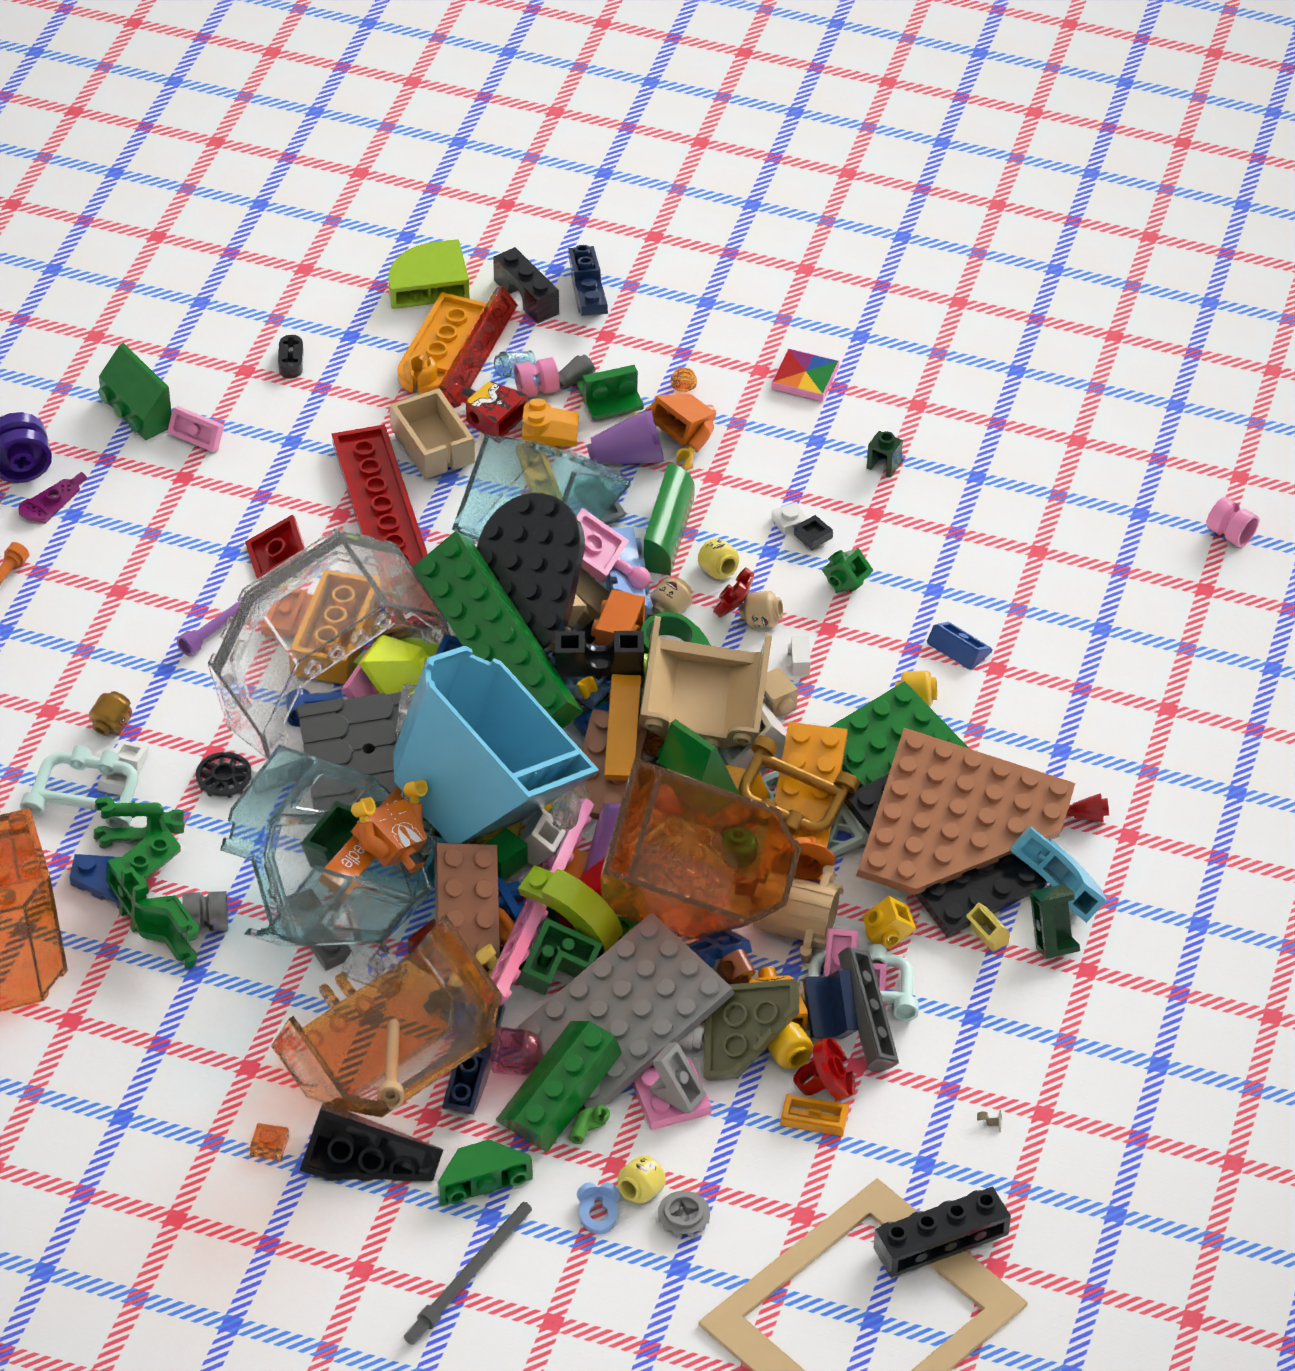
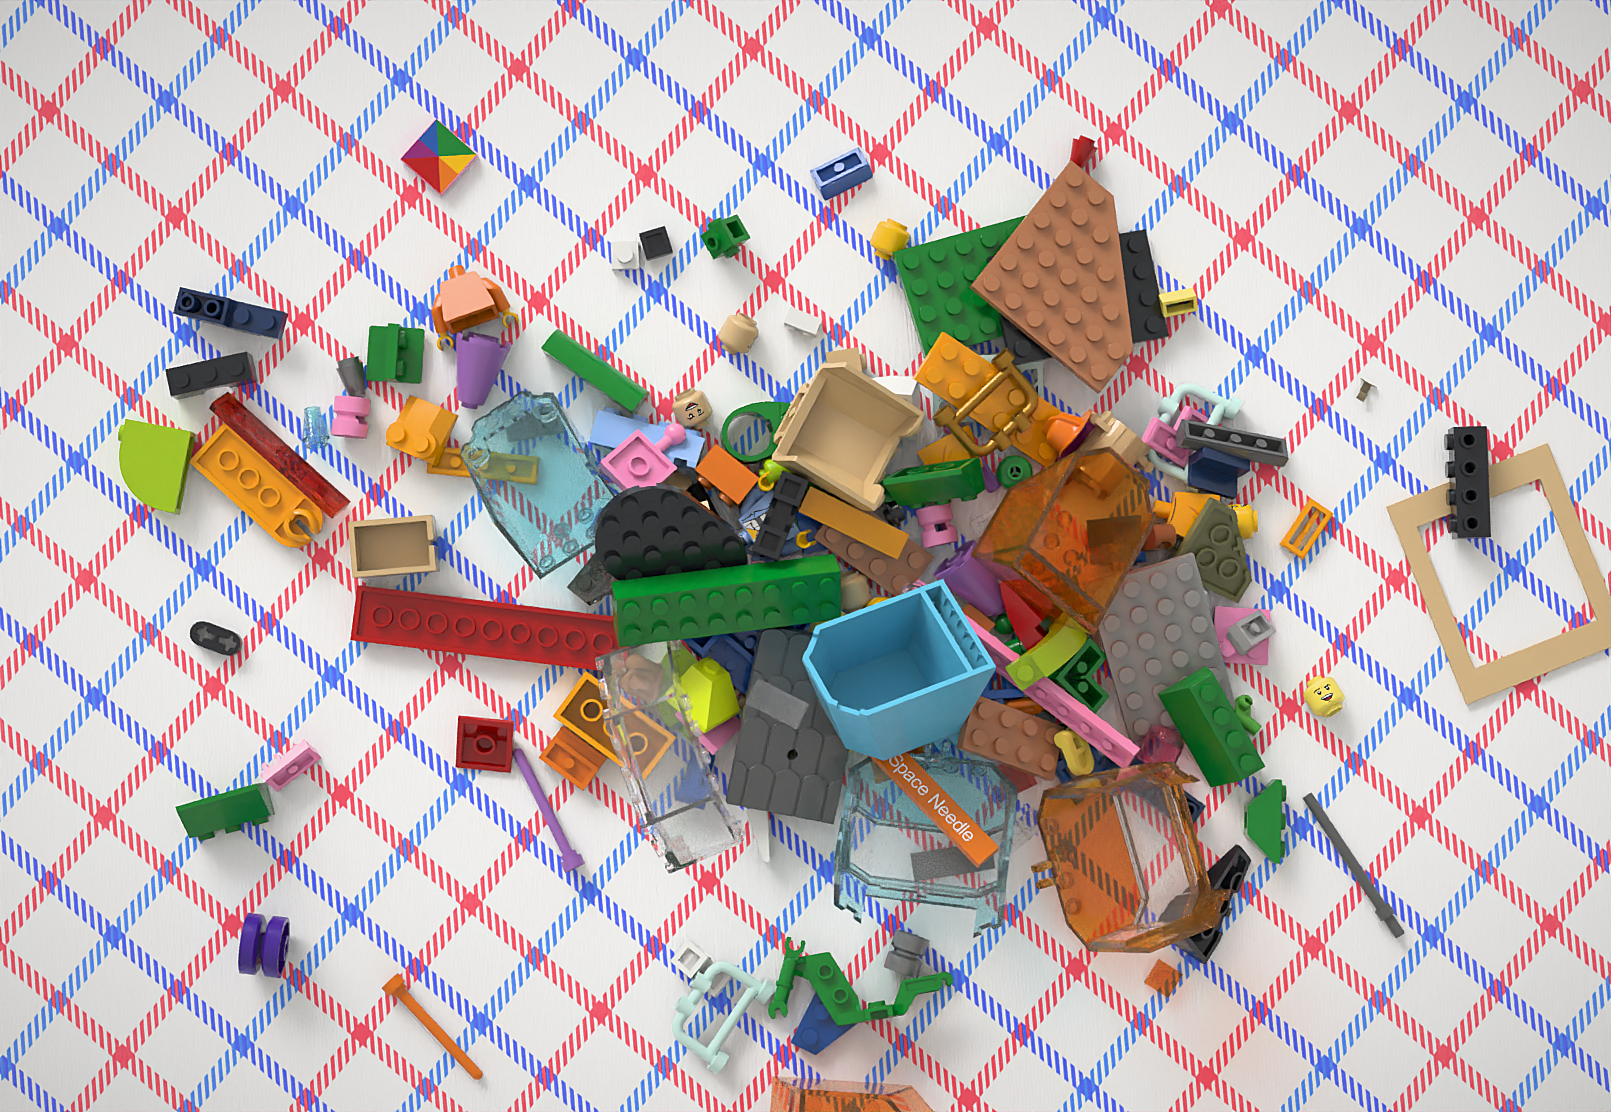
camera: 70 degrees left, 40 degrees up
magenta piece [19,472,87,524] -> none
pearl gold head [89,691,133,736] -> none
black wheel [196,752,252,798] -> none
dark green panel [301,801,359,871] -> none
orange torso [351,780,428,873] -> none
tan piece [377,1019,404,1110] -> none
red torso [460,382,528,443] -> none
light blue piece [577,1182,620,1234] -> none
light grey gear [658,1191,710,1238] -> none
clear orange plate [670,367,697,392] -> none
light yellow head [698,538,740,580] -> none
red dish [713,567,755,618] -> none
red tile [793,1038,856,1101] -> none
yellow brick [862,896,916,950] -> none
dark green window [866,431,904,478] -> none
medium azure arch [1010,826,1107,923] -> none
dark green panel [1030,884,1080,959] -> none

